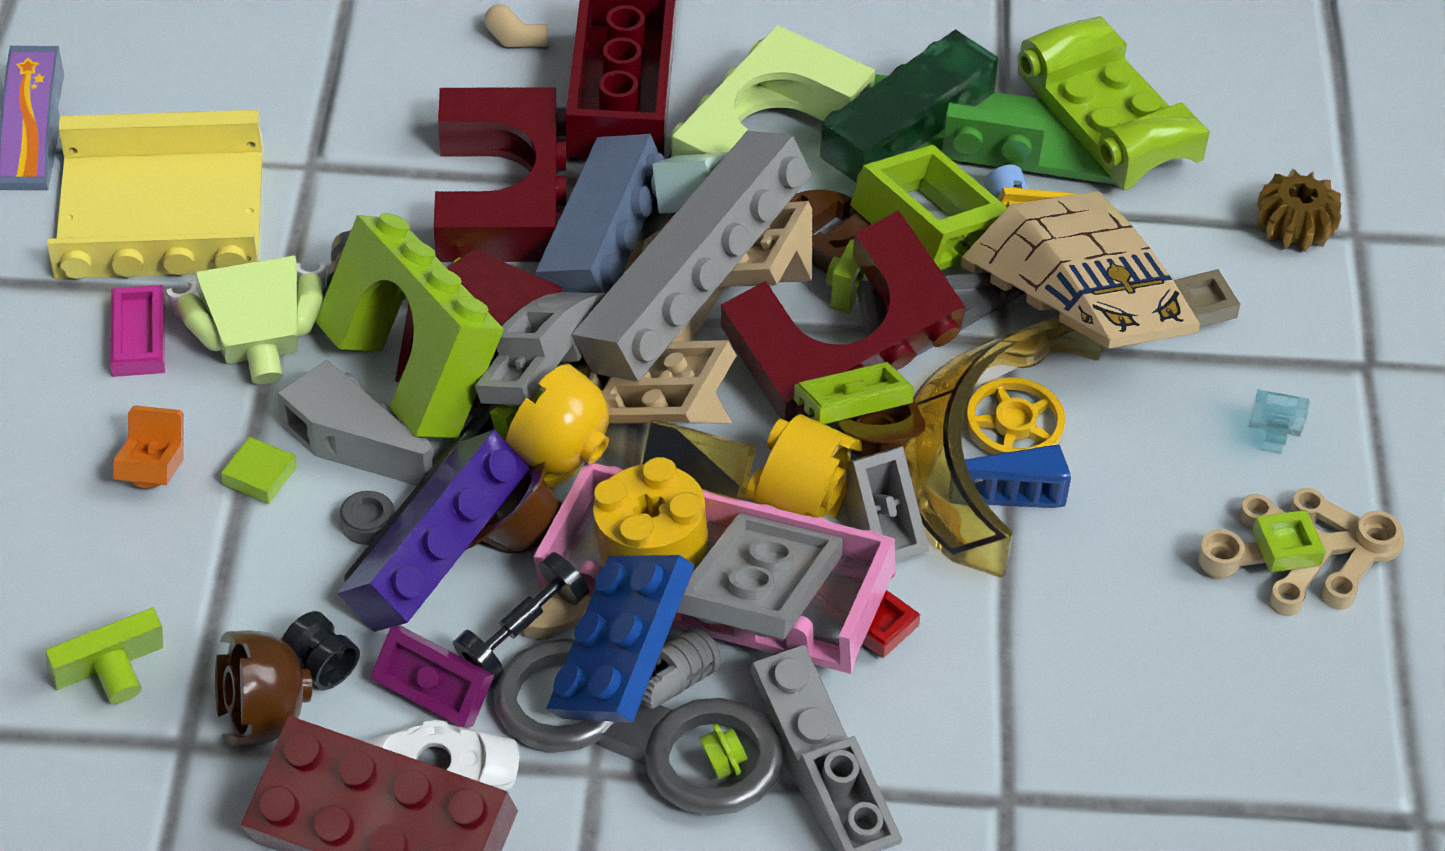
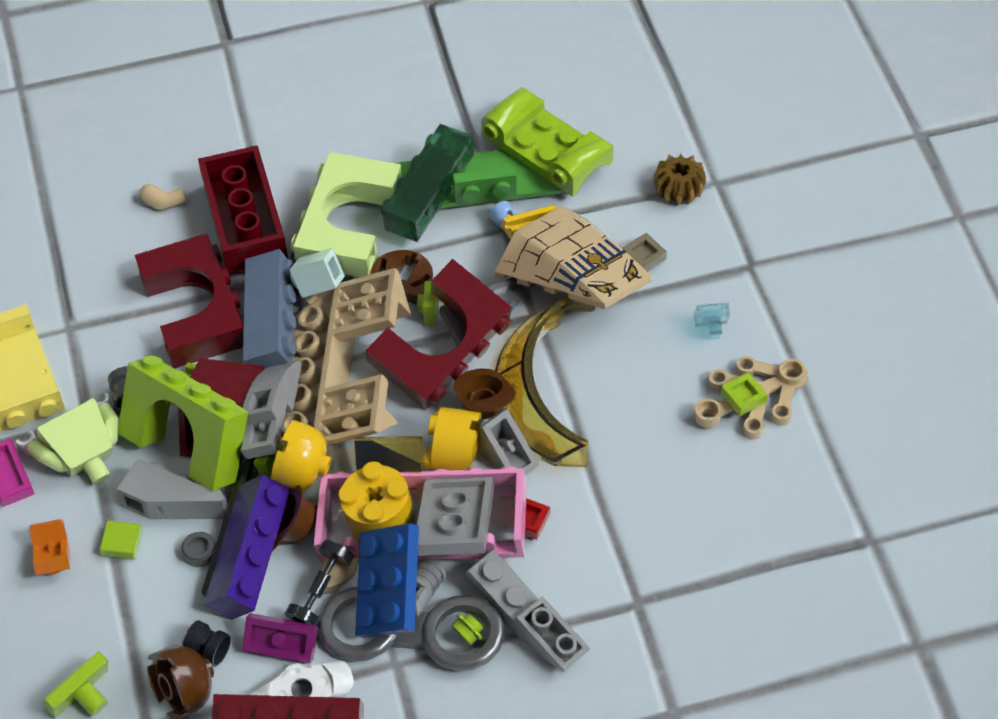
camera: 15 degrees left, 5 degrees up
light grey brick [571,130,812,382] -> none
lime tile [794,362,914,424] -> none
lime window [850,145,1008,270] -> none
blue slope [951,445,1071,508] -> none
yellow wheel [966,377,1066,455] -> none

